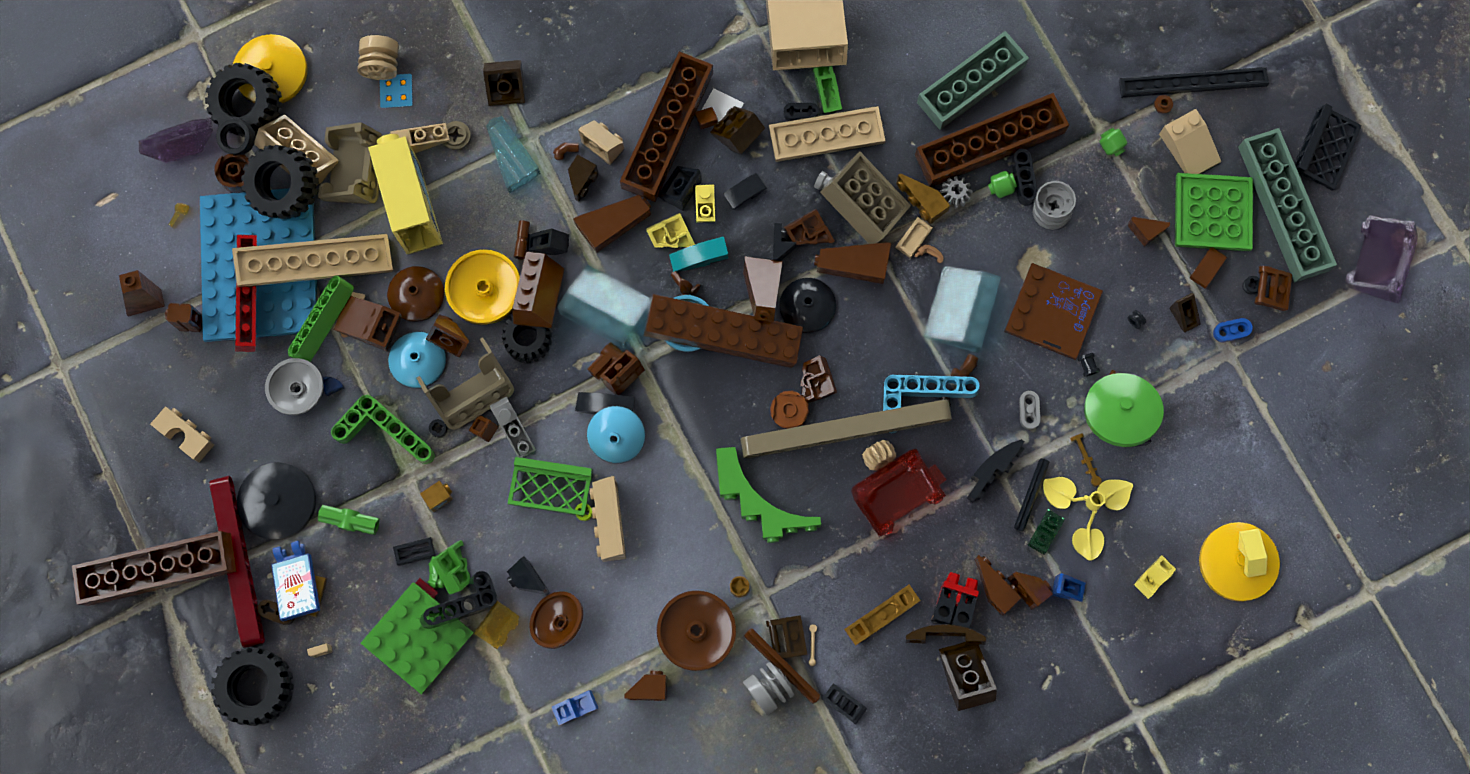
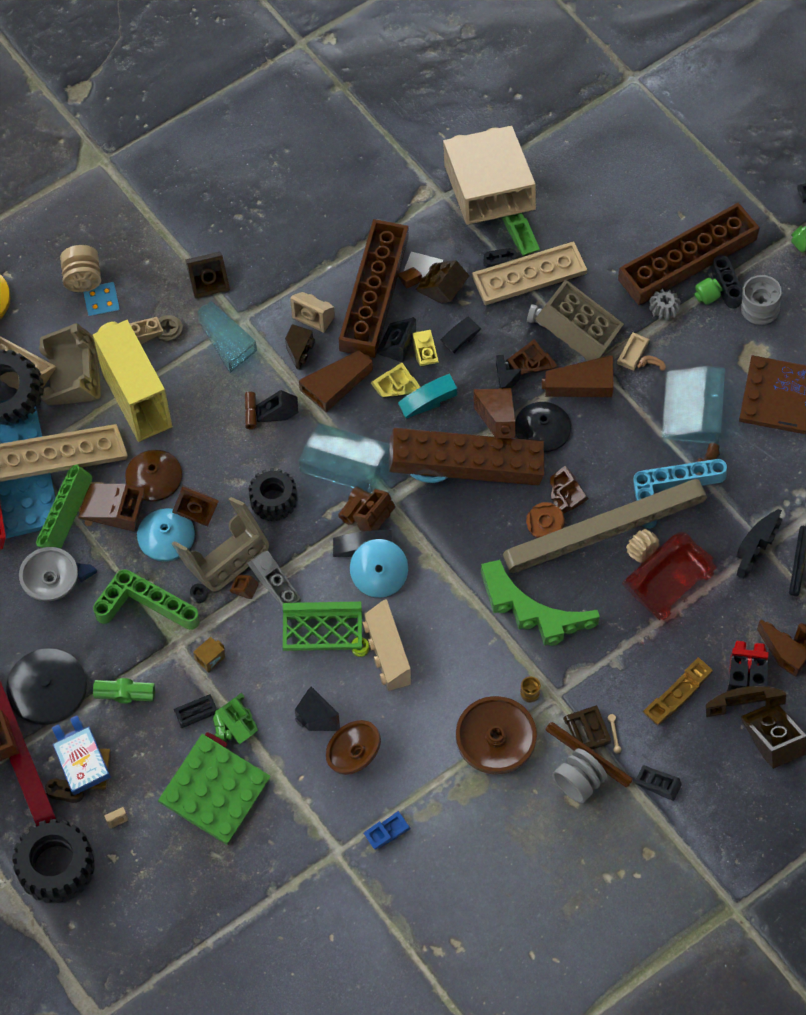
camera: 10 degrees left, 15 degrees down
black beam [420,571,497,629] -> none
yellow dish [445,250,520,325] -> none
clear yellow bracket [474,601,520,649] -> none
reddish brown slope [512,252,564,328] -> none
reddish brown arm [553,142,579,160] -> none
reddish brown slope [624,671,667,701] -> none
reddish brown plant [671,271,701,296] -> none
pearl gold slope [897,173,950,224] -> none
sand green brick [917,31,1029,130] -> none
light grey plate [1019,391,1040,430] -> none

